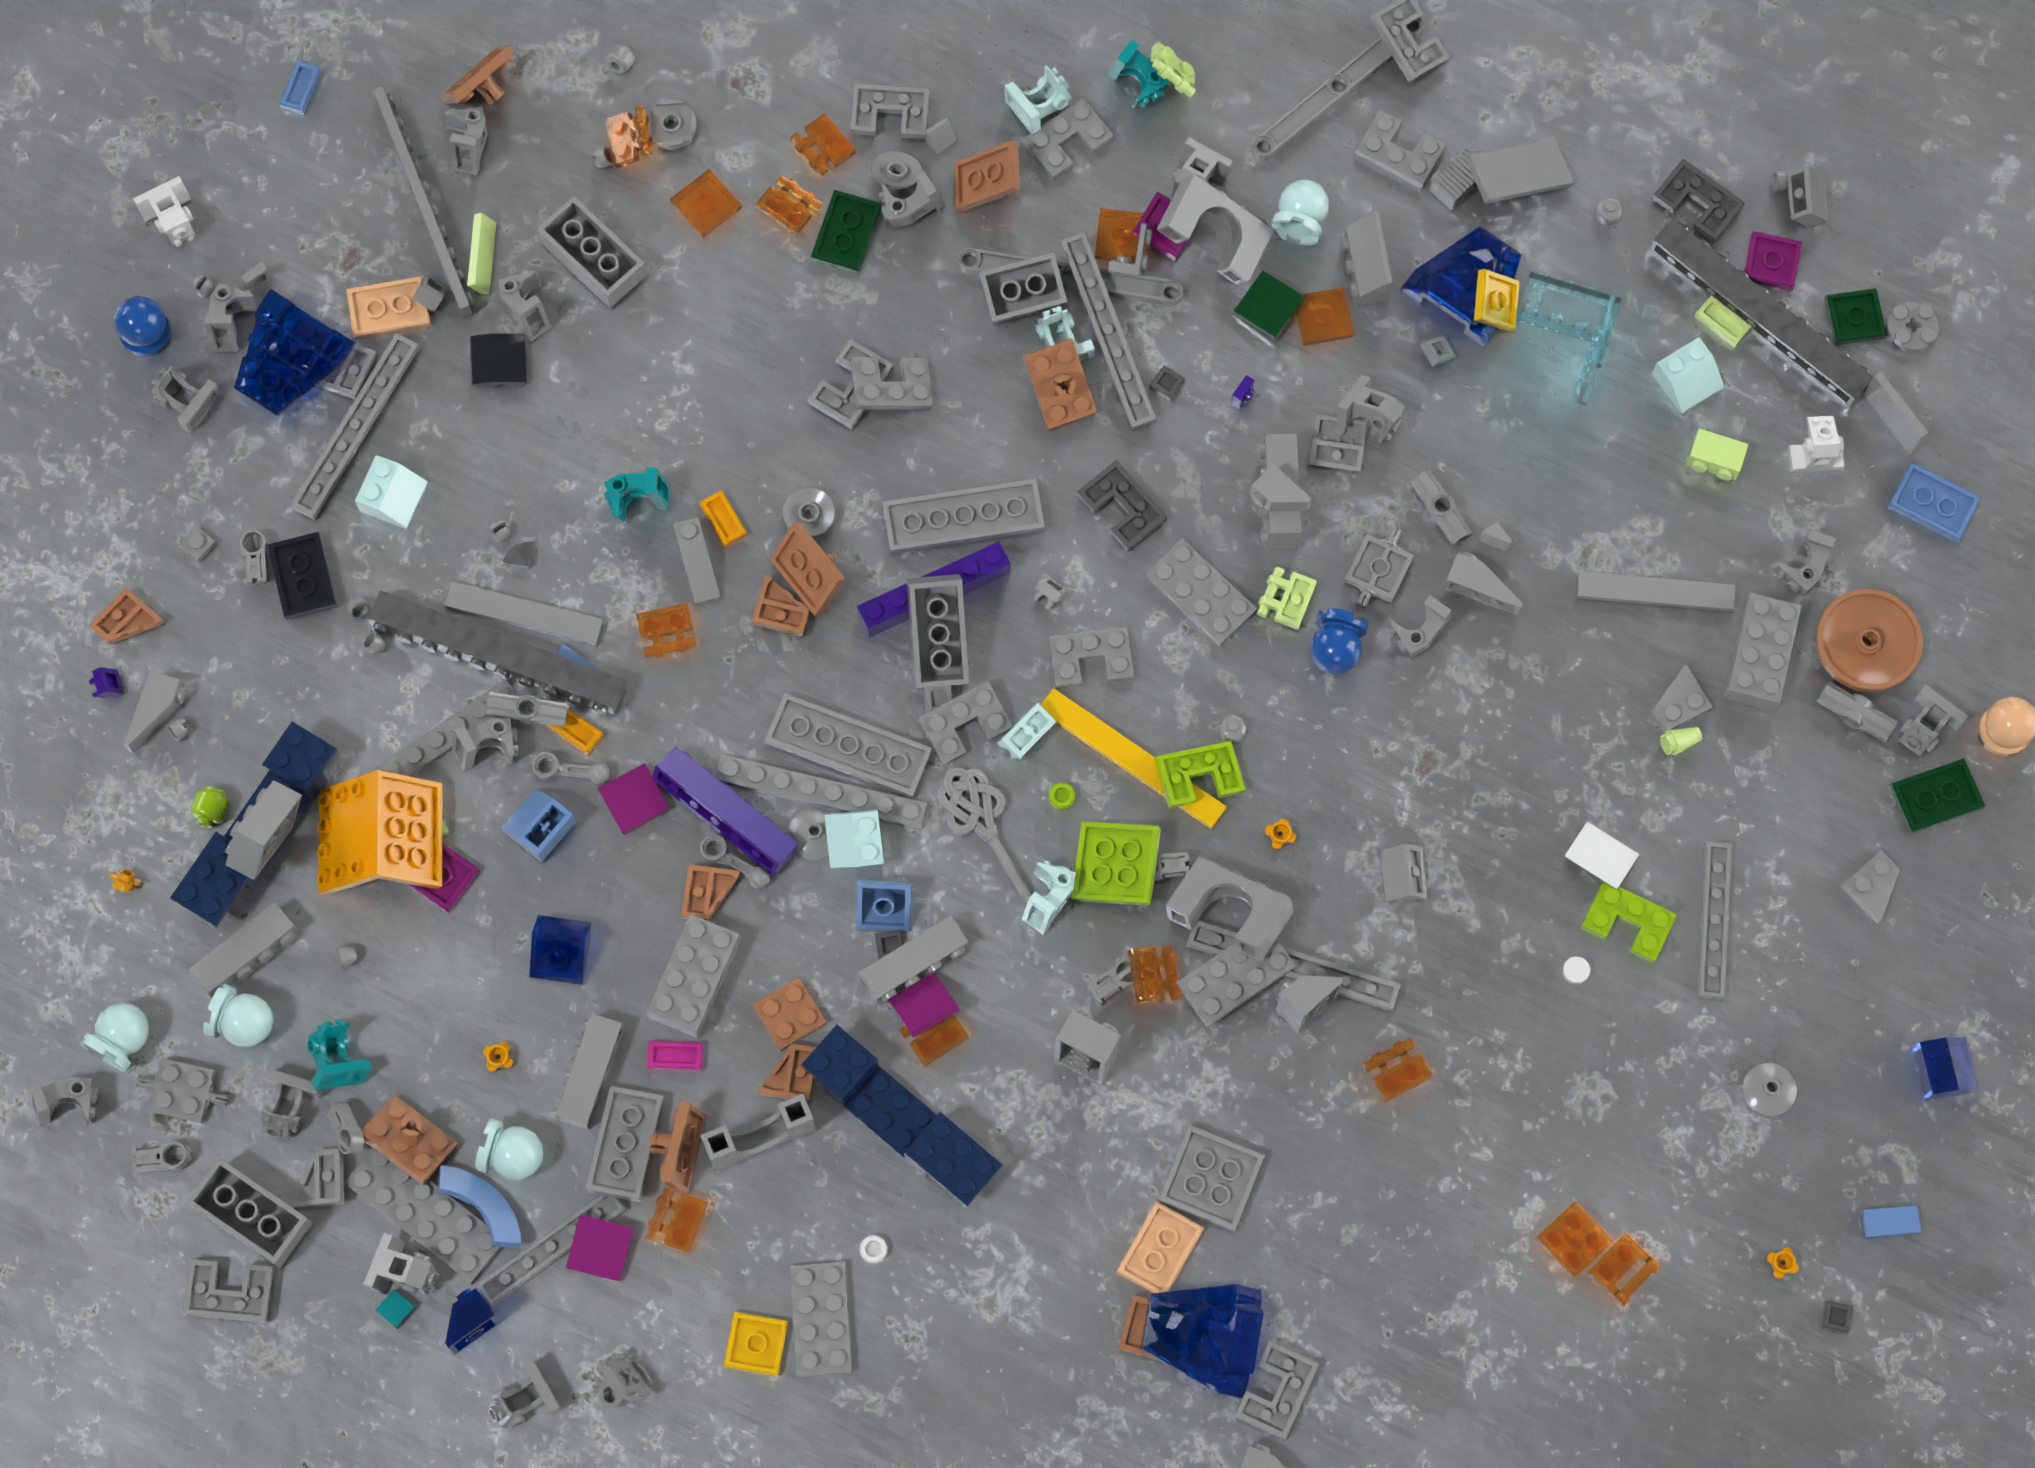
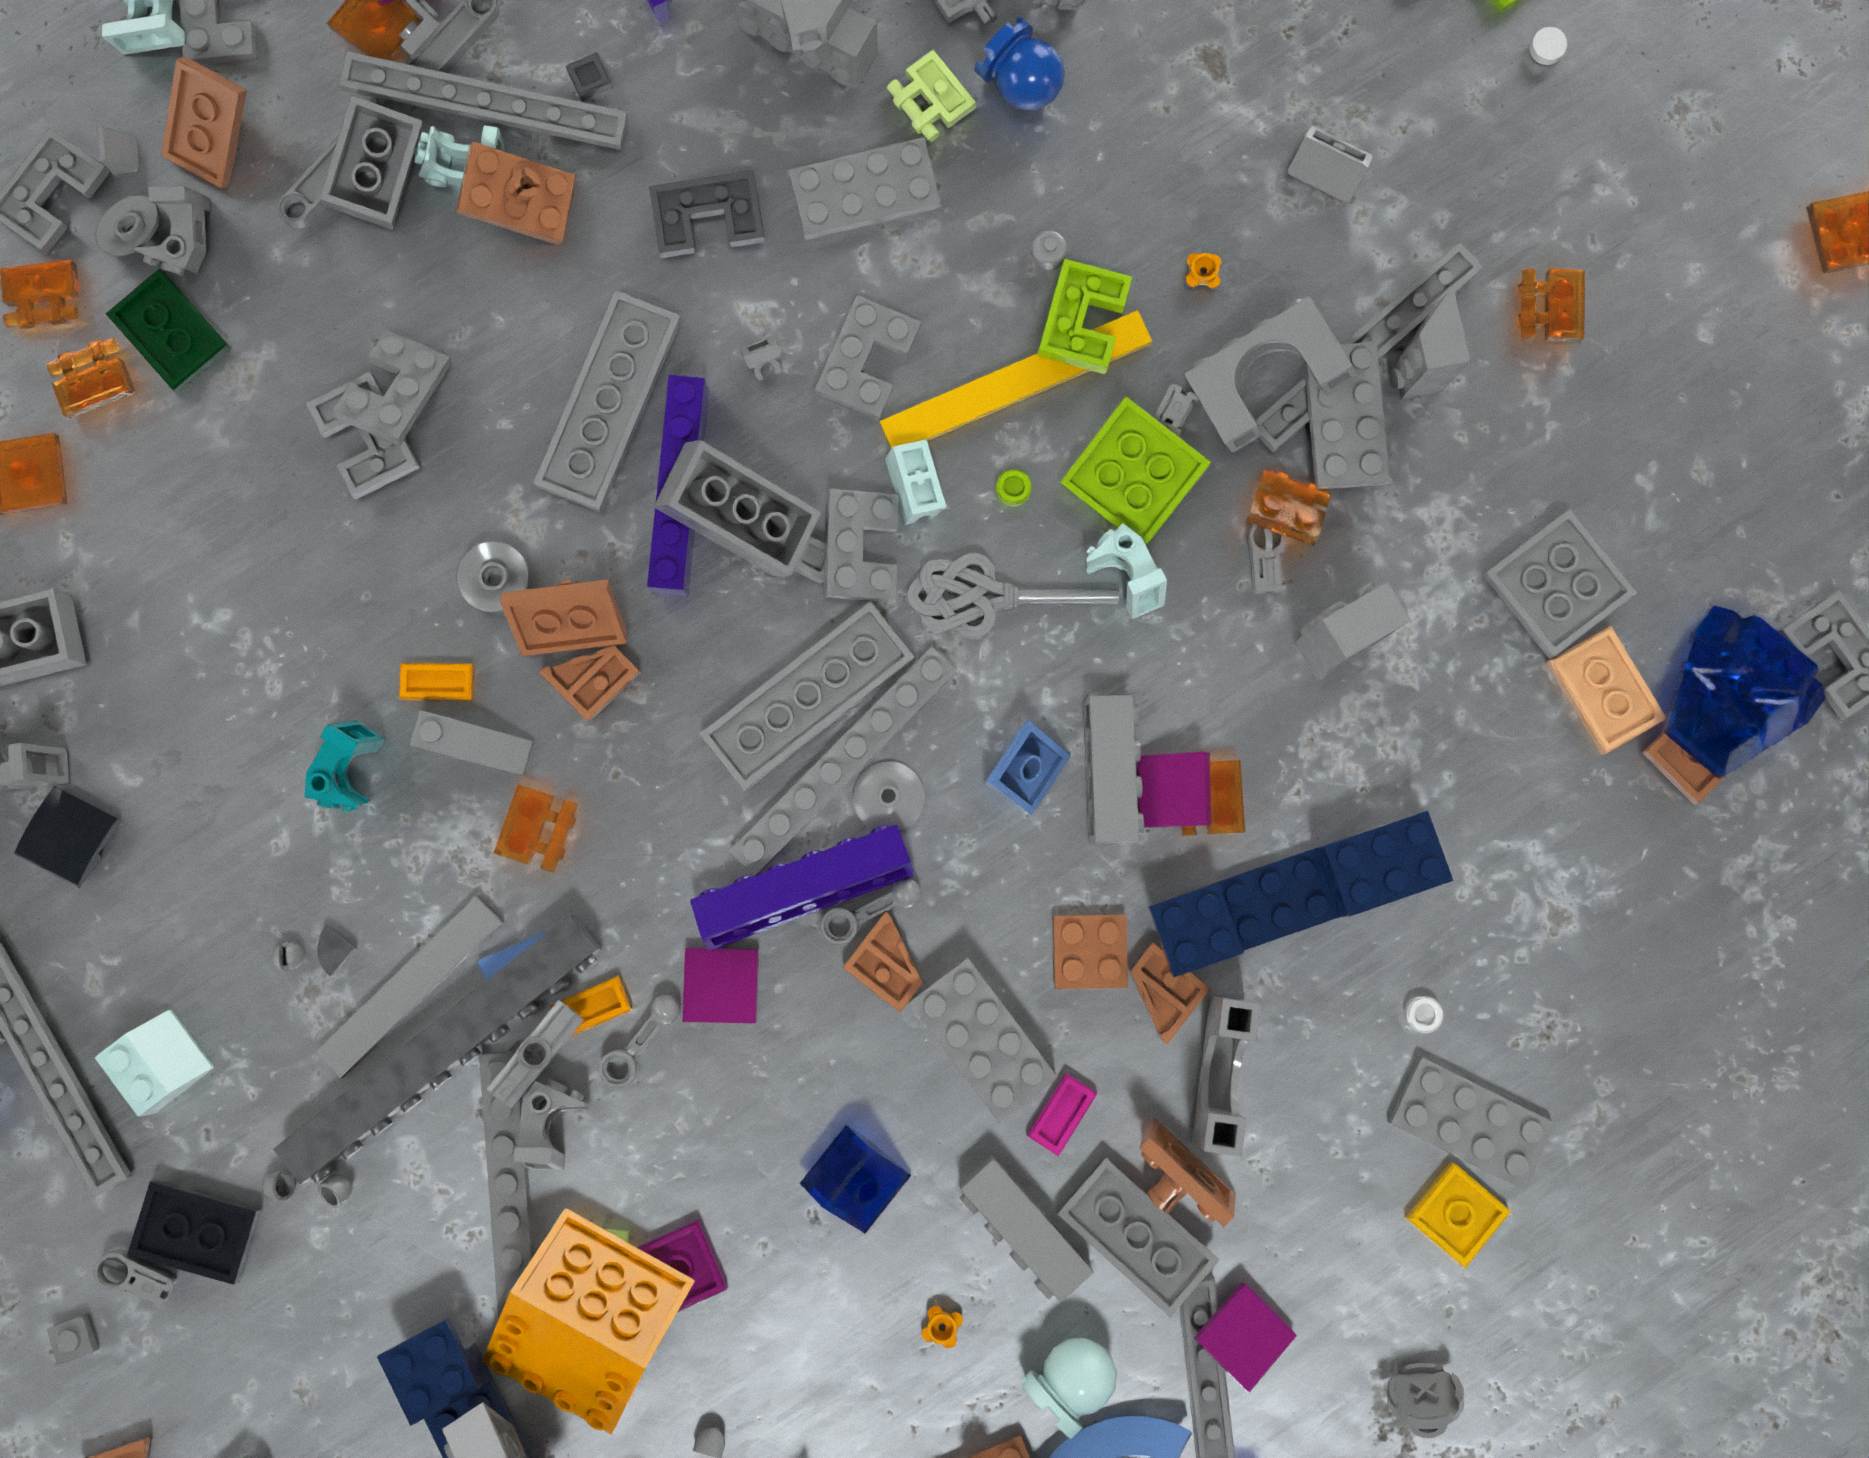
camera: 60 degrees left, 10 degrees up
medium blue slope [501,789,576,863] -> none
clear orange plate [645,1187,708,1254] -> none
light aqua slope [824,809,884,868] -> none
dark grey tile [875,930,904,959] -> none

